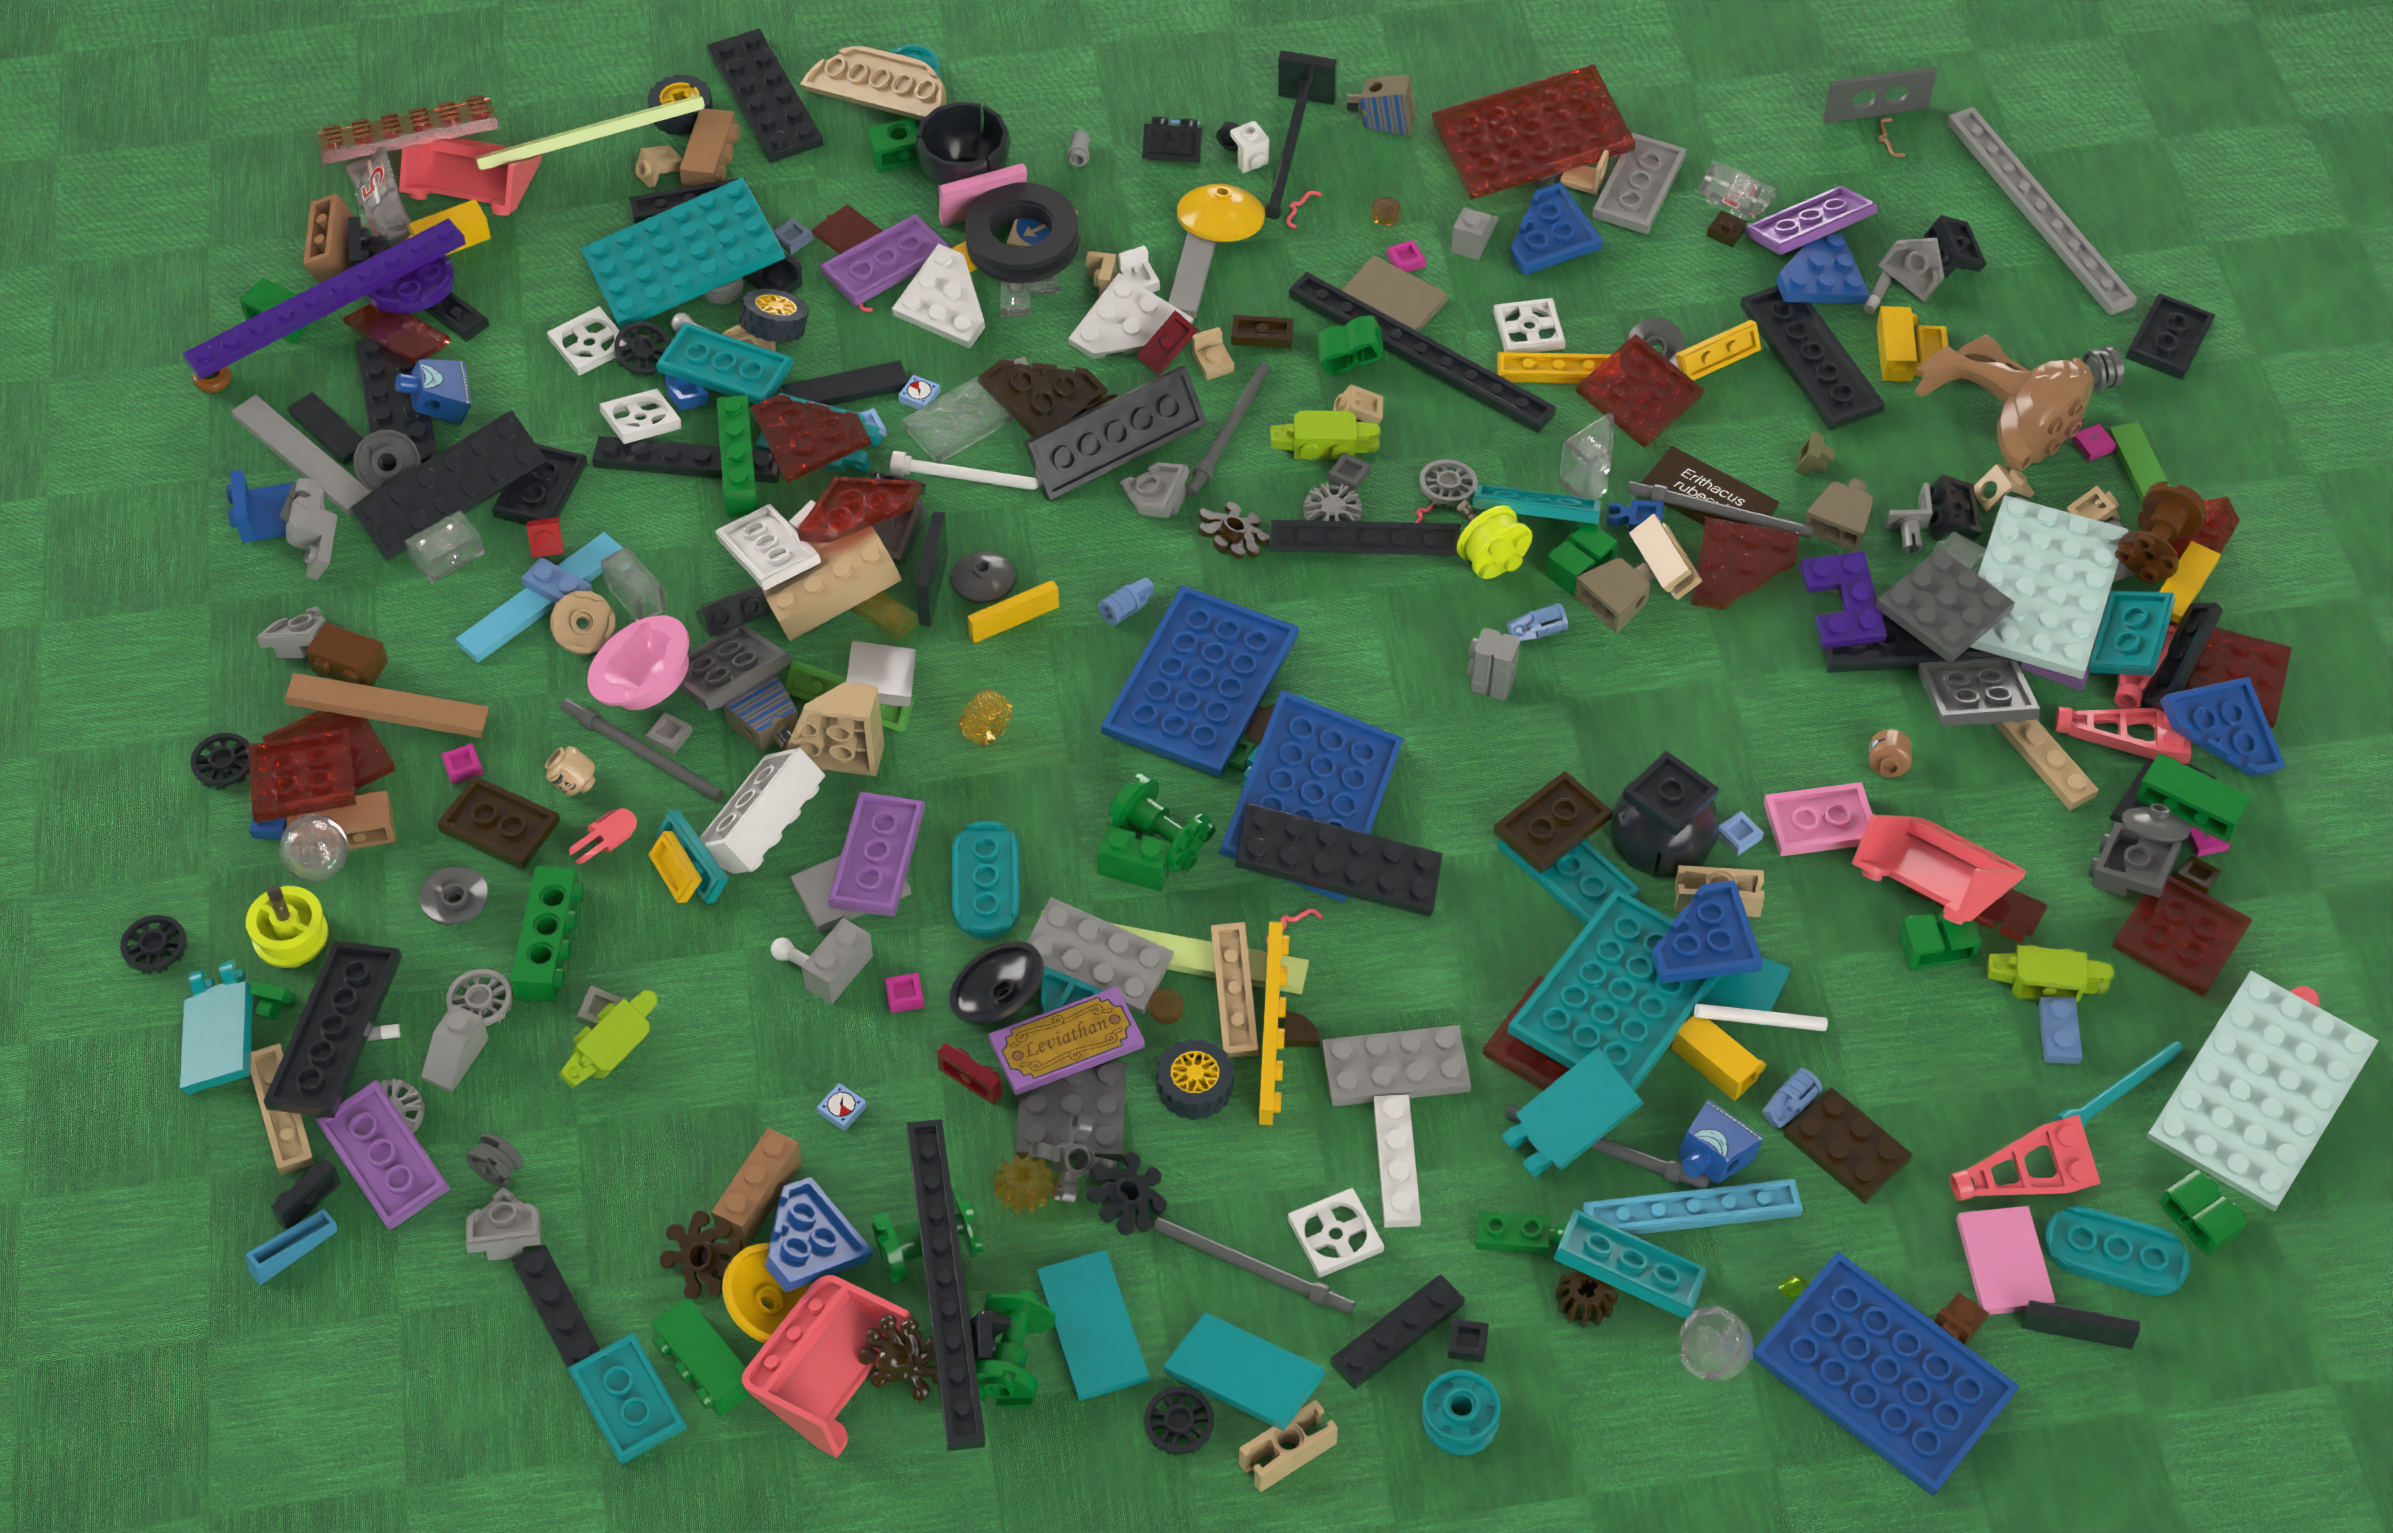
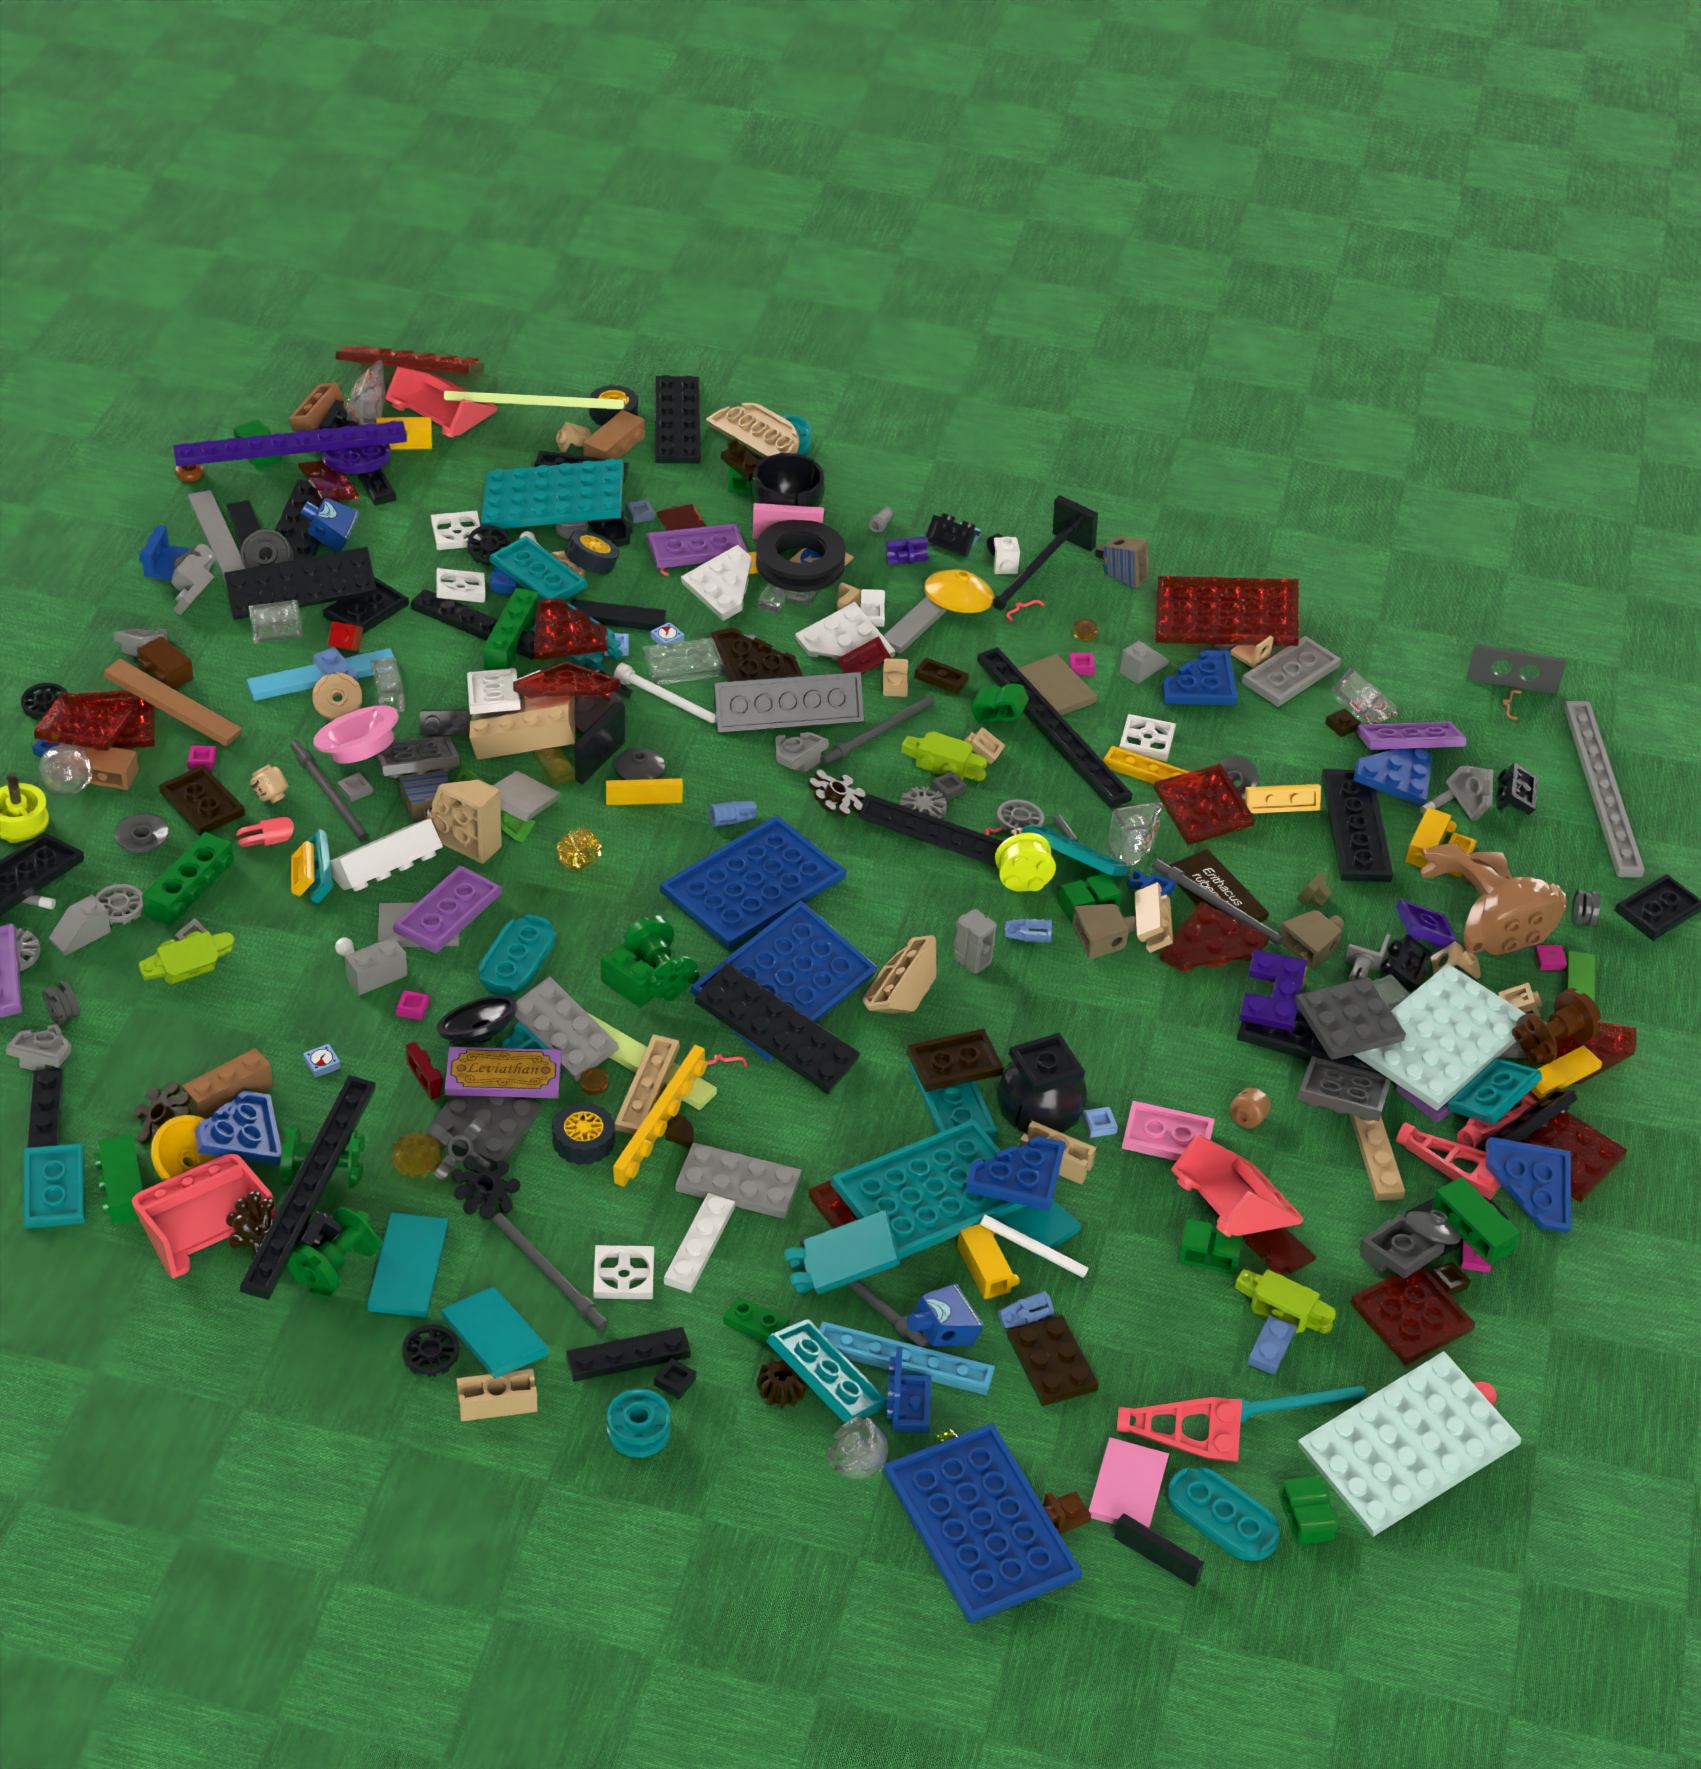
camera: 20 degrees right, 10 degrees down
none -> dark brown plate [721,439,760,481]
none -> tan wedge [862,935,936,1014]
none -> dark purple hips [886,536,929,565]
none -> blue bracket [887,1347,931,1433]
none -> dark grey piece [1053,815,1078,841]
none -> dark purple plate [1396,899,1458,948]

